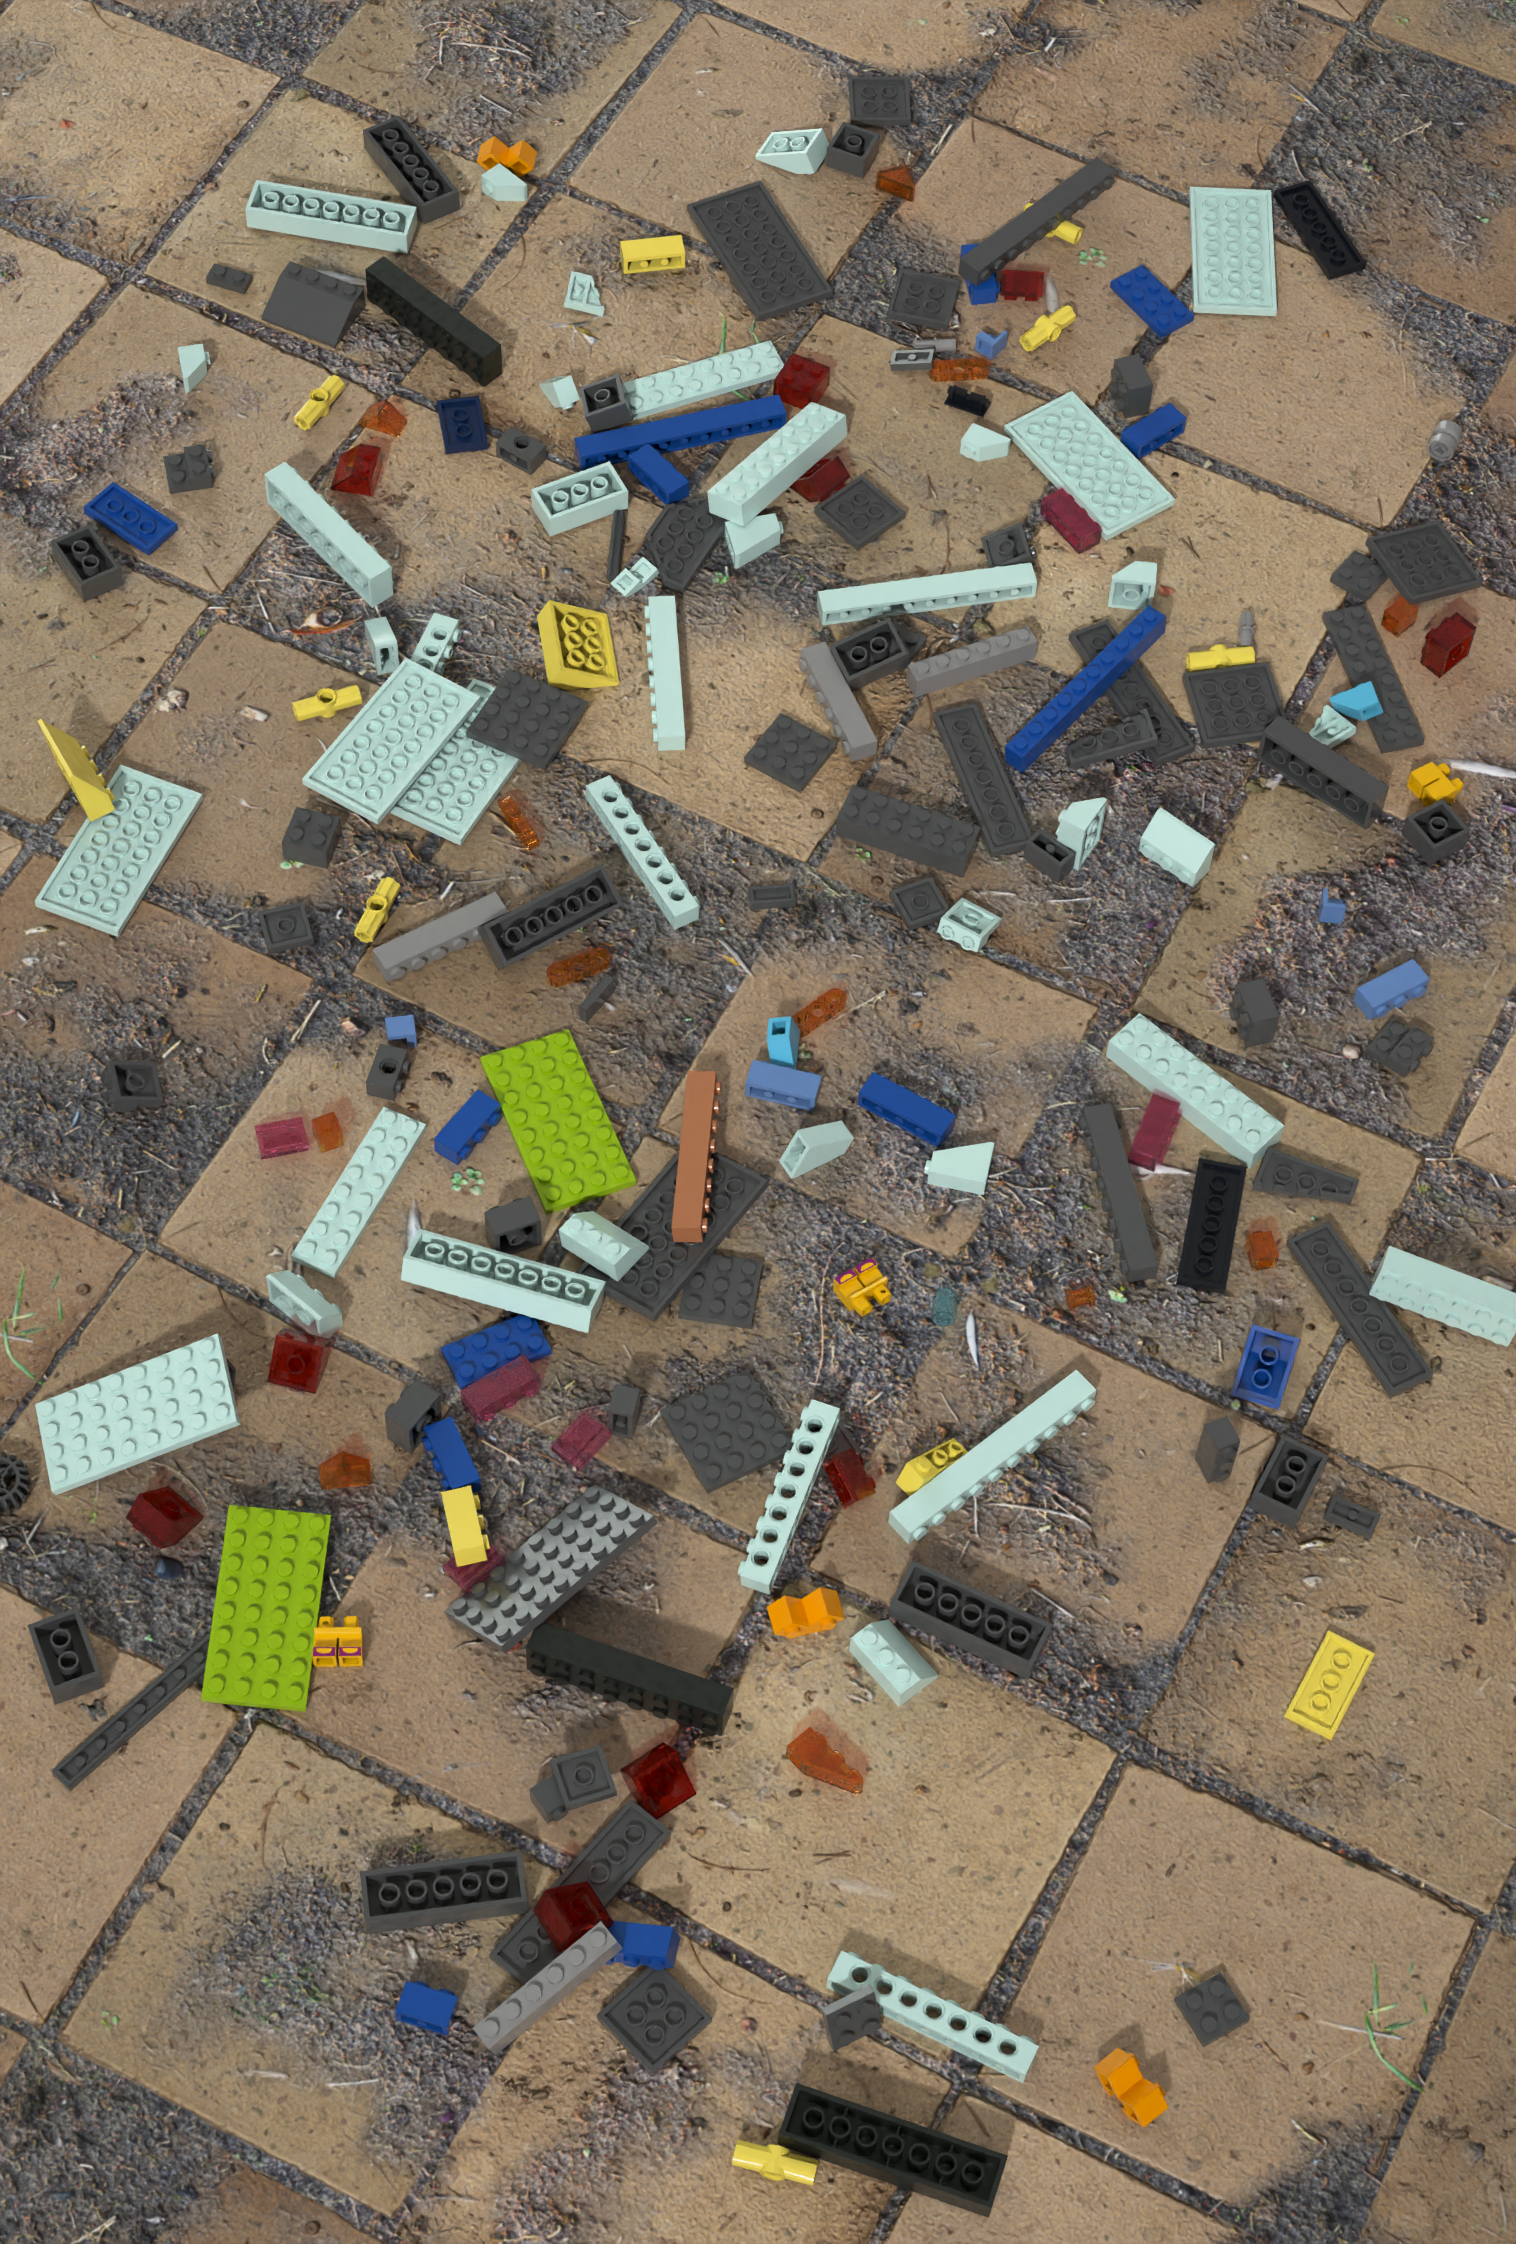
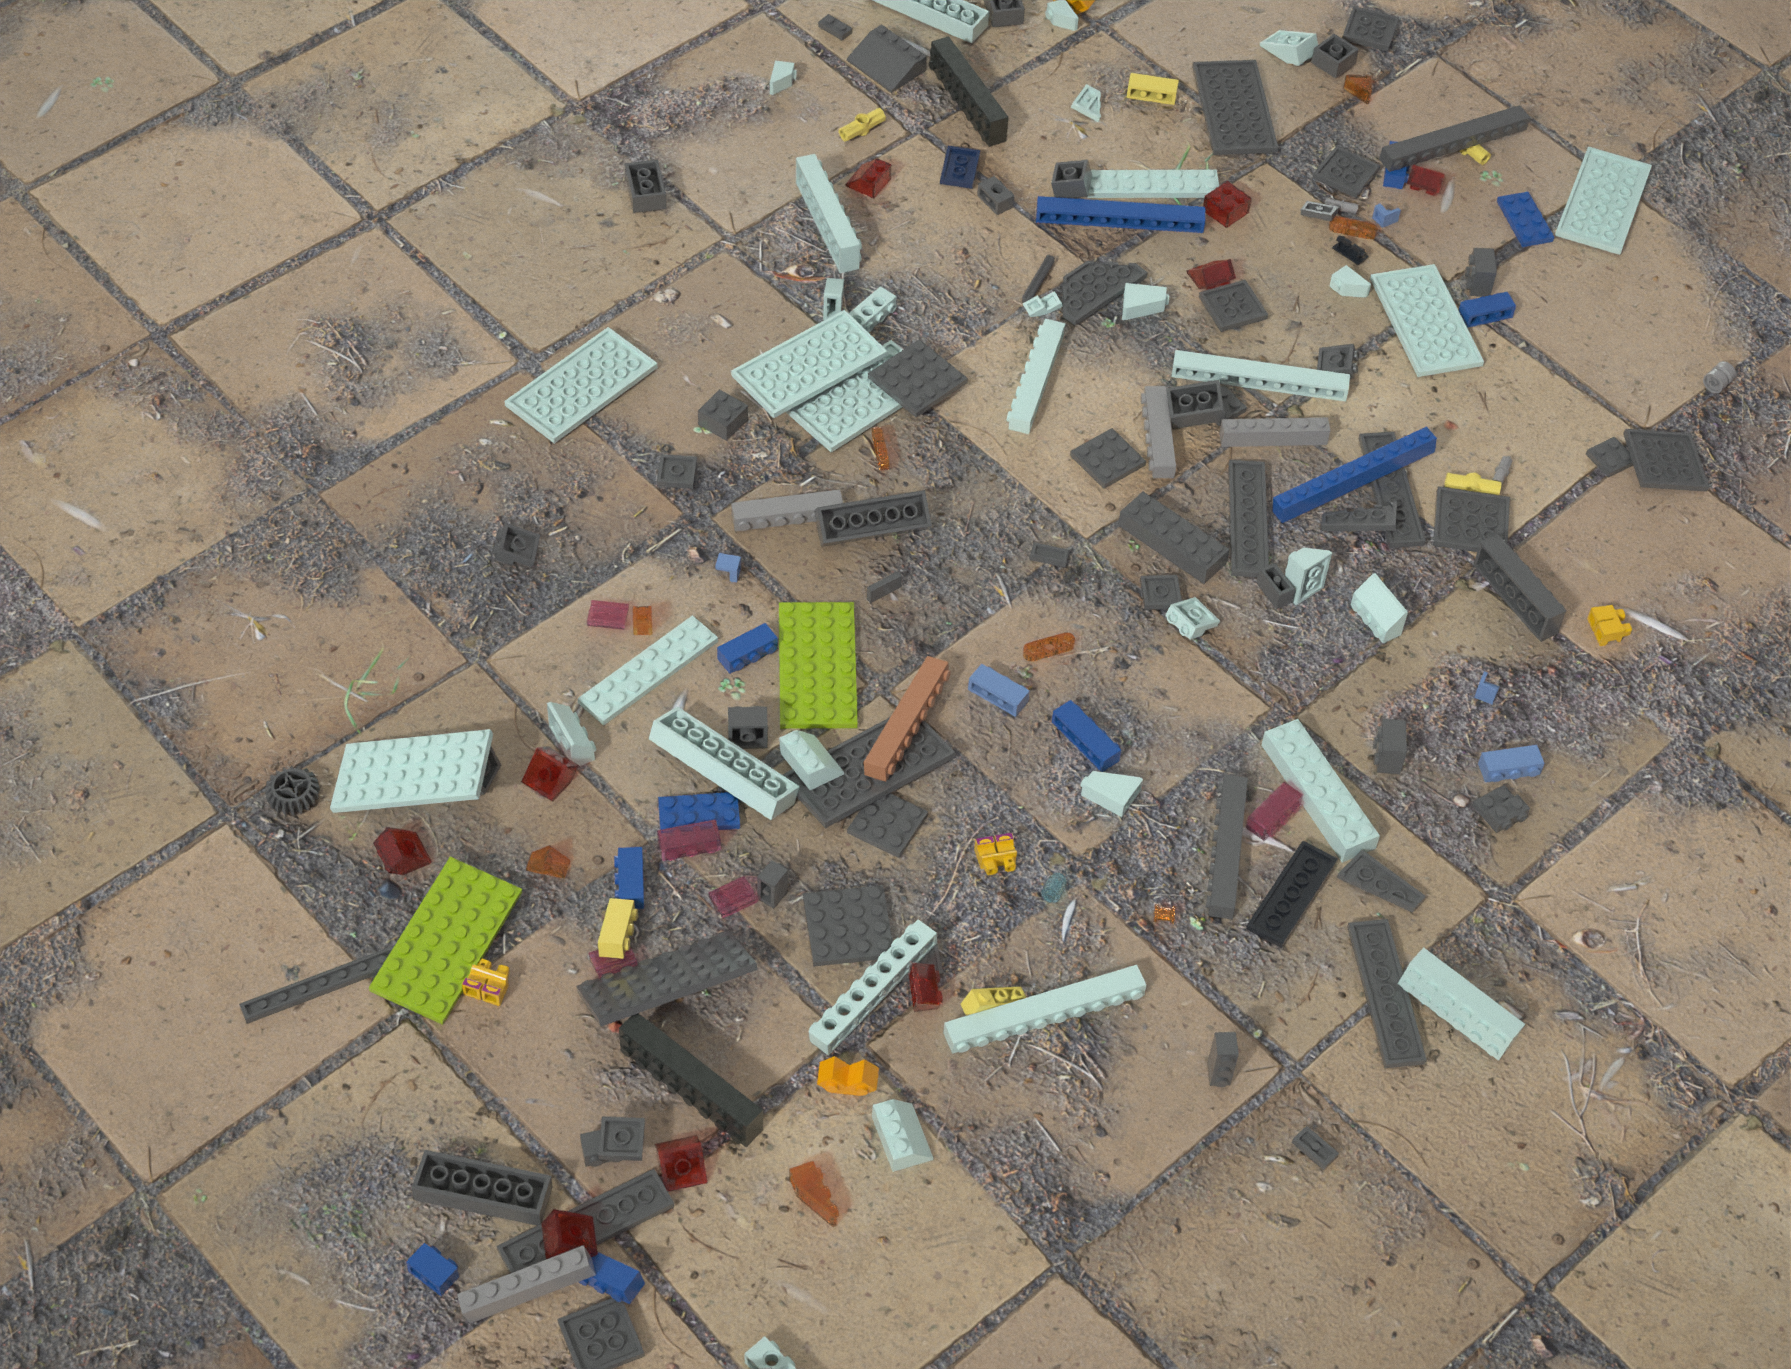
camera: 20 degrees right, 5 degrees down
dark grey brick [28,1607,105,1705] -> none
light yellow slope [37,719,115,822] -> none
blue plate [83,482,178,556] -> none
dark grey plate [163,444,216,494] -> none
light yellow piece [292,685,362,721] -> none
light yellow piece [354,877,401,943] -> none
clear orange slope [359,400,407,437] -> none
dark grey brick [366,1043,411,1101] -> none
dark grey brick [385,1379,442,1454] -> none
light aqua brick [531,461,628,537] -> none
light yellow slope [537,600,619,690] -> none
light aqua slope [539,375,580,410] -> none
clear orange beam [546,948,610,987] -> none
light aqua brick [586,775,701,930] -> none
blue brick [628,444,690,505] -> none
light aqua brick [707,402,847,526] -> none
medium azure slope [767,1016,800,1070] -> none
light aqua slope [779,1120,854,1179] -> none
dark grey brick [889,1560,1053,1680] -> none
light yellow piece [1020,305,1076,352] -> none
clear pink brick [1040,488,1102,554] -> none
light aqua slope [1107,561,1157,611] -> none
blue slope [1231,1324,1301,1410] -> none
clear orange brick [1245,1231,1279,1271] -> none
dark grey brick [1249,1435,1329,1529] -> none
black plate [1273,180,1366,280] -> none
light yellow tile [1284,1630,1375,1741] -> none
light aqua wing [1309,705,1356,749] -> none
dark grey plate [1322,605,1425,754] -> none
medium azure slope [1329,681,1384,721] -> none
clear orange brick [1381,597,1418,637] -> none
dark grey brick [1402,799,1470,865] -> none
clear red brick [1420,612,1477,678] -> none

